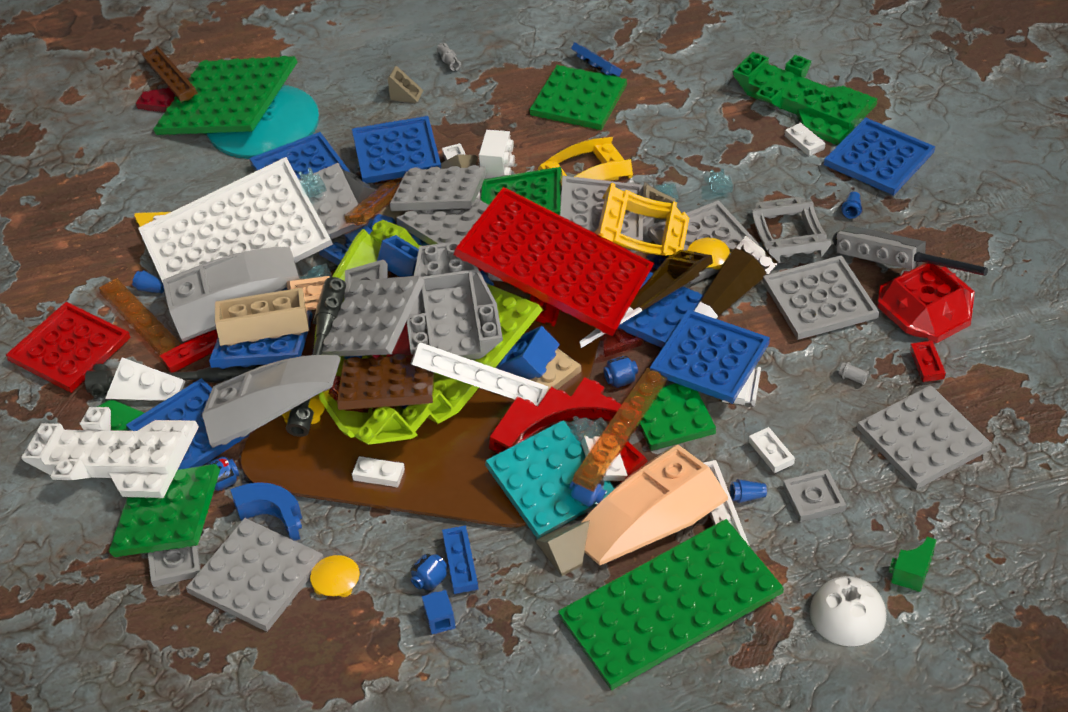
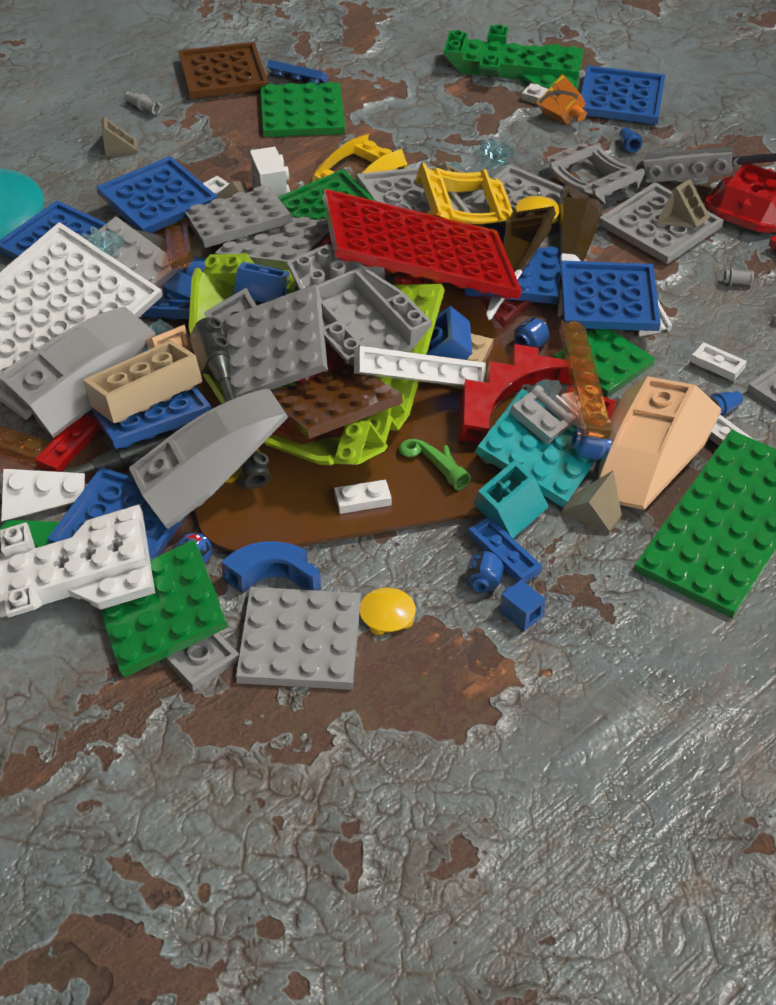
camera: 30 degrees left, 0 degrees up
none -> reddish brown plate [178,42,268,99]
none -> bright green plant [398,439,471,491]
none -> teal slope [474,459,548,539]
none -> light grey plate [509,385,577,445]
none -> orange torso [536,74,587,125]
none -> dark tan slope [656,179,710,228]

